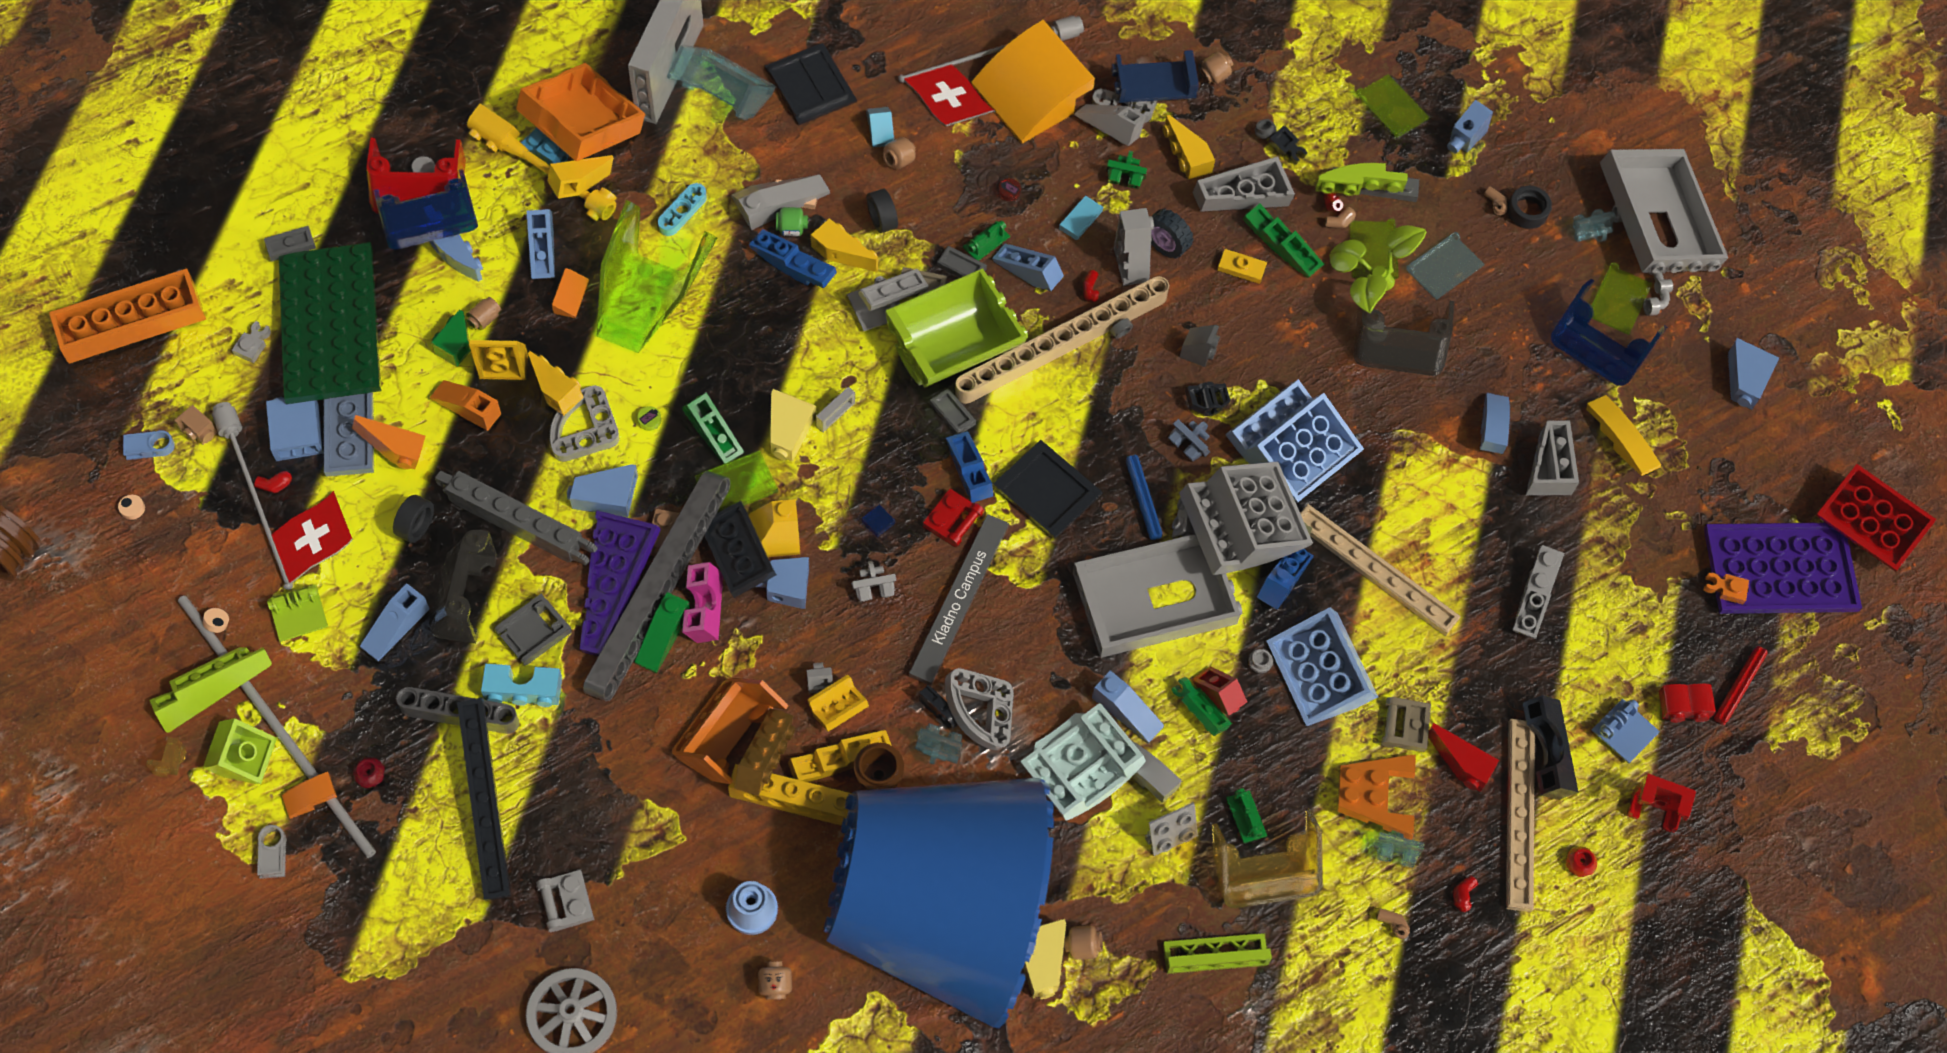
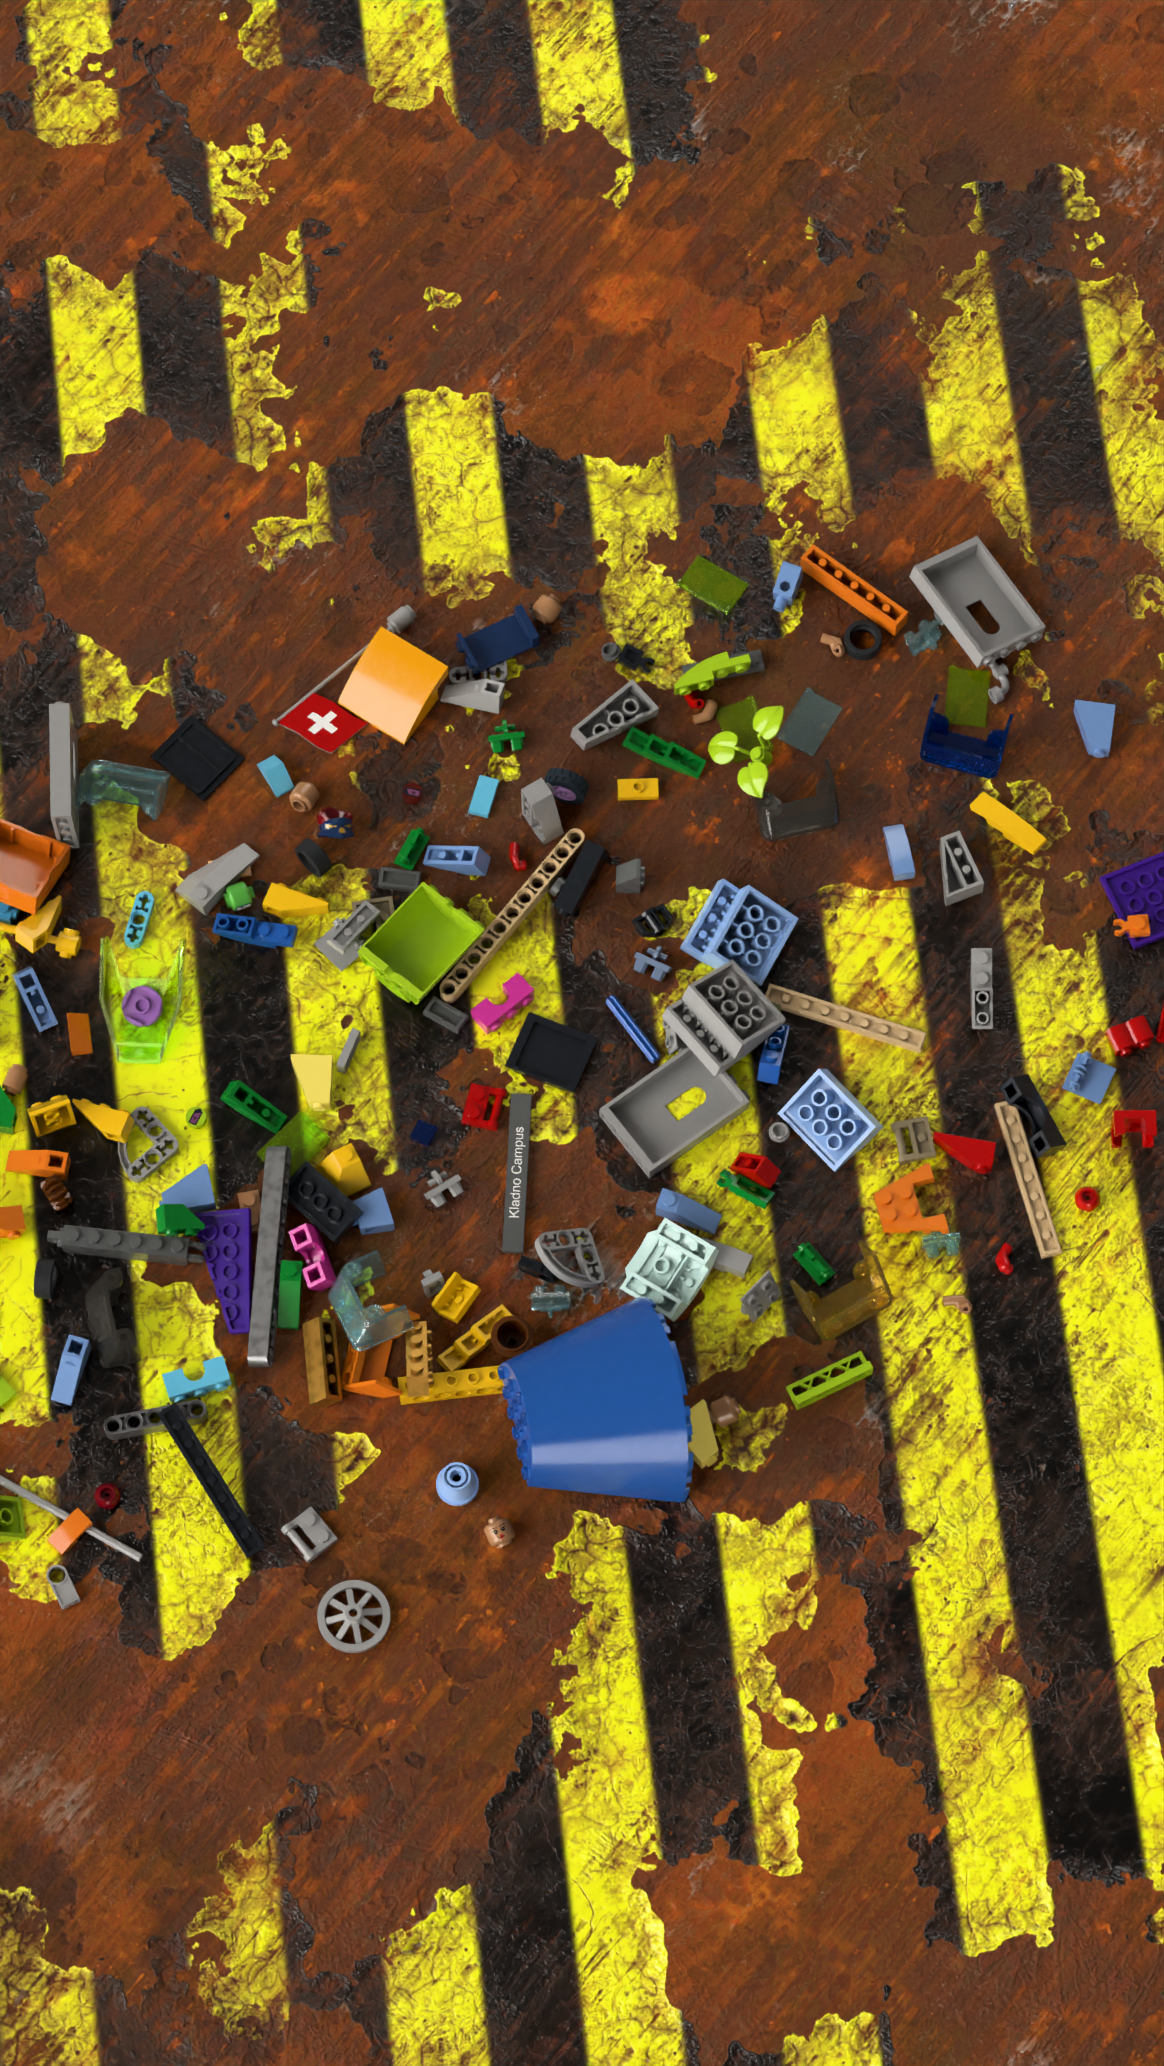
camera: 15 degrees left, 5 degrees up
dark grey container [495,593,572,666] -> none
blue slope [946,431,993,503] -> none
yellow slope [1163,115,1215,179] -> none
none -> reddish brown gear [41,1174,73,1211]
none -> medium lavender tile [121,985,163,1027]
none -> green slope [156,1204,205,1237]
none -> pearl gold brick [302,1317,342,1407]
none -> piece [316,806,355,839]
none -> clear light blue windscreen [328,1250,414,1351]
none -> dark pink arch [471,972,534,1035]
none -> black slope [554,840,610,917]
none -> orange brick [800,544,908,636]

